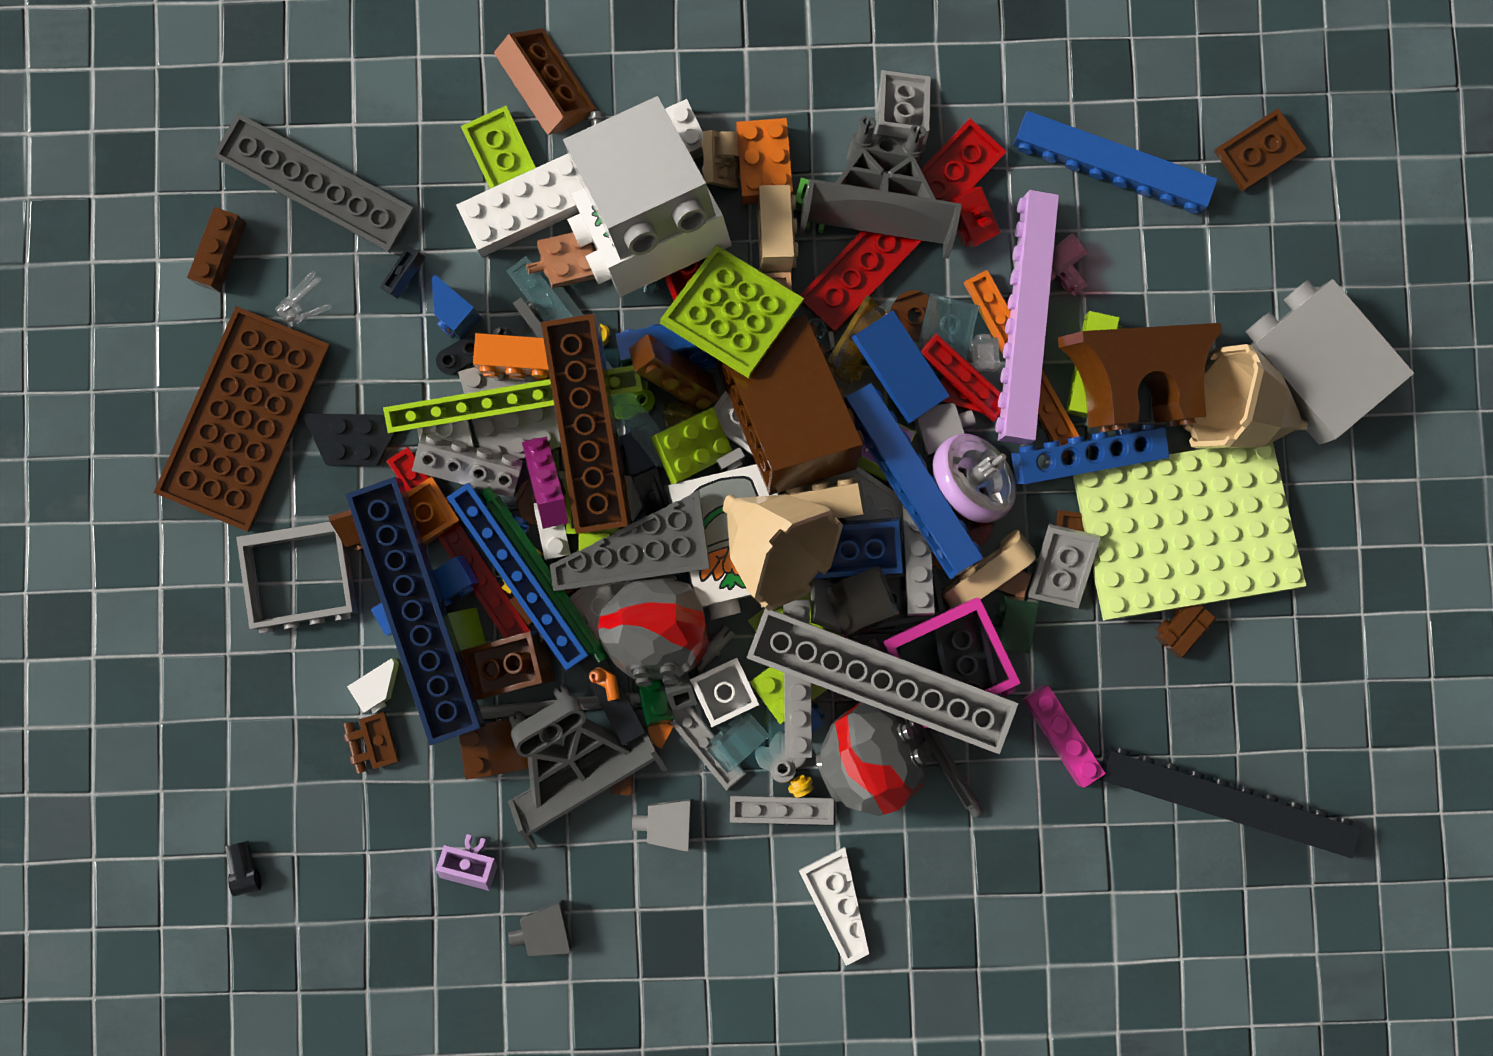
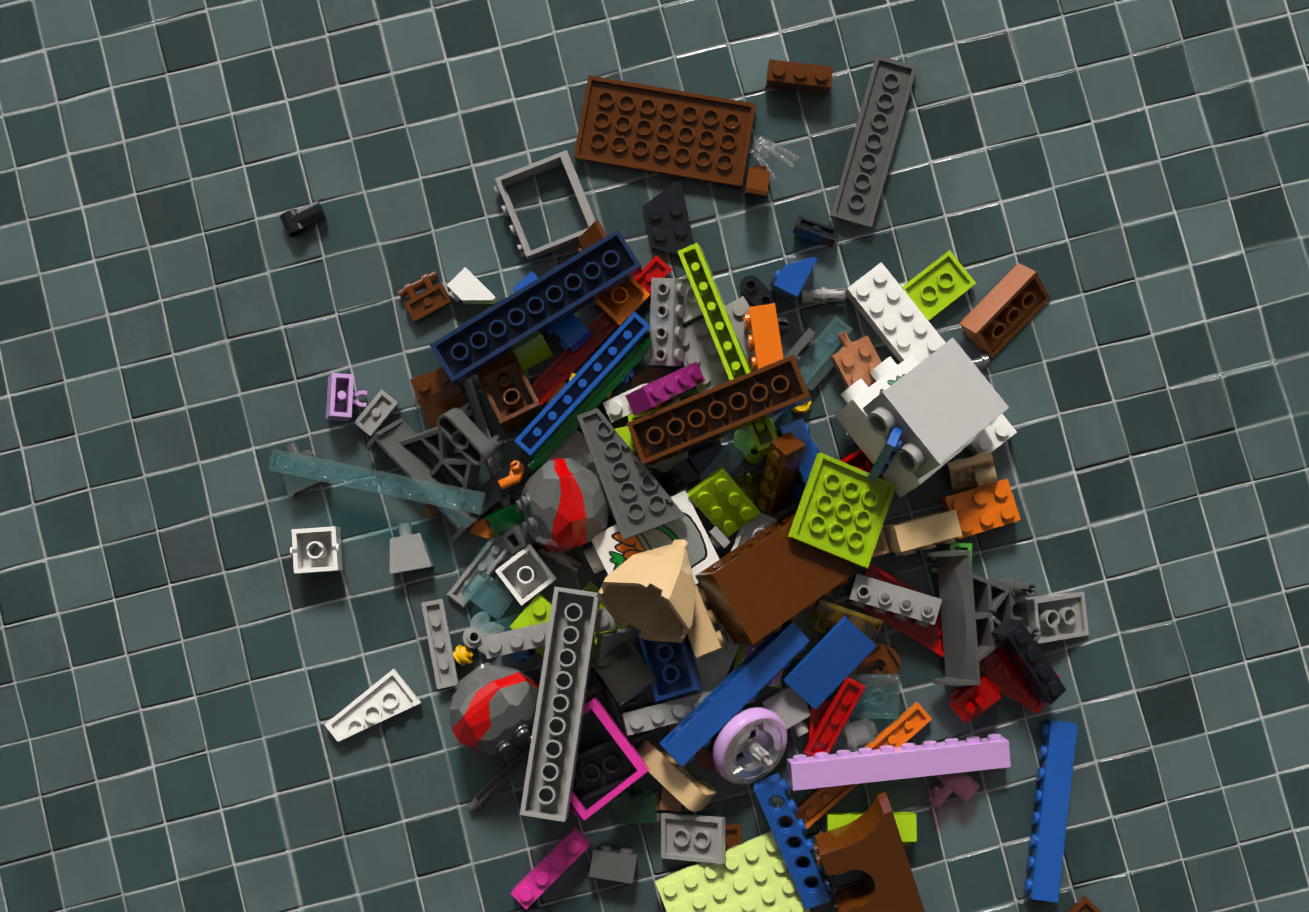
camera: 85 degrees right, 0 degrees up
none -> clear light blue plate [268,449,486,515]
none -> white brick [290,526,343,574]
none -> light grey plate [354,389,399,437]
none -> dark grey brick [589,844,637,884]
none -> reddish brown slope [744,165,770,198]
none -> light grey pin [801,287,845,304]
none -> light grey brick [847,574,942,628]
none -> plate [868,427,903,482]
none -> black brick [991,618,1066,704]

